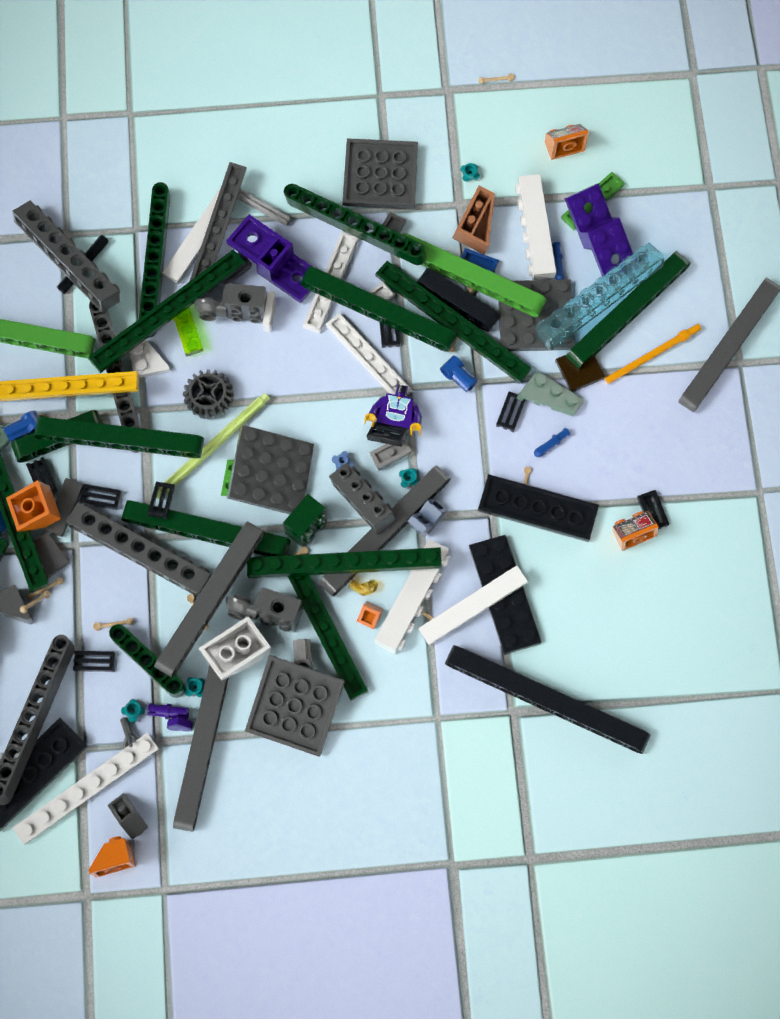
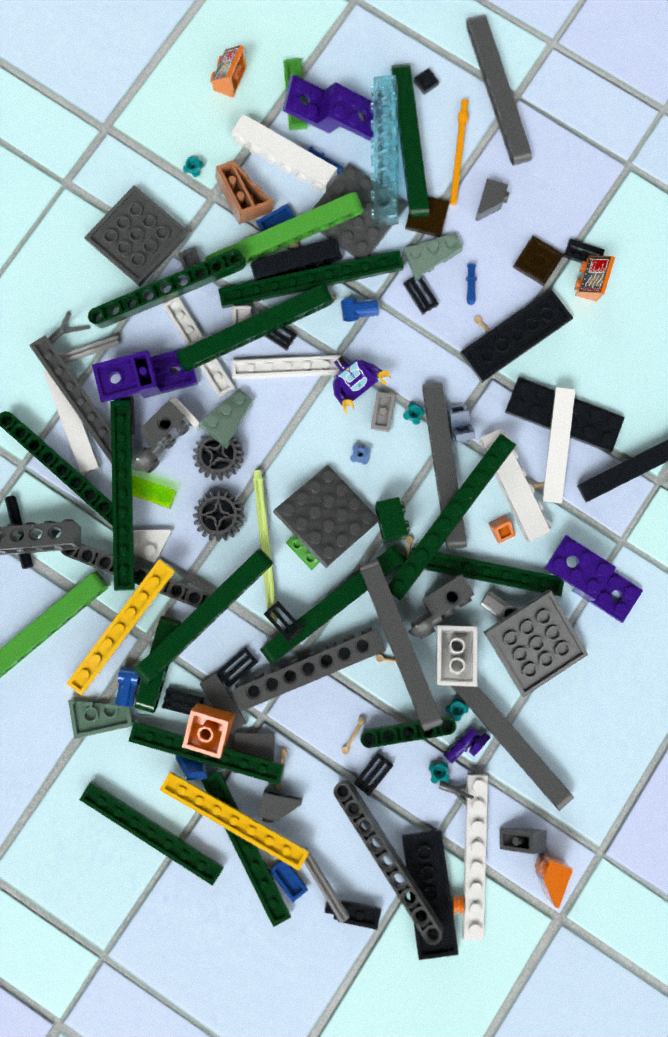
camera: 50 degrees left, 10 degrees up
tan hinge [20,590,51,613] -> none
dark grey brick [329,462,396,535] -> none
clear yellow arm [348,579,378,596] -> none
black tile [366,422,409,447] -> none
tan hinge [478,73,514,84] -> none
none -> dark grey plant [48,311,90,344]
none -> dark grey gear [193,433,244,481]
none -> sand green wing [199,389,253,449]
none -> black plate [414,68,439,95]
none -> orange bush [452,895,464,914]
none -> dark grey slope [475,179,510,221]
none -> dark brown tile [512,236,564,286]
none -> dark purple bracket [544,535,643,623]

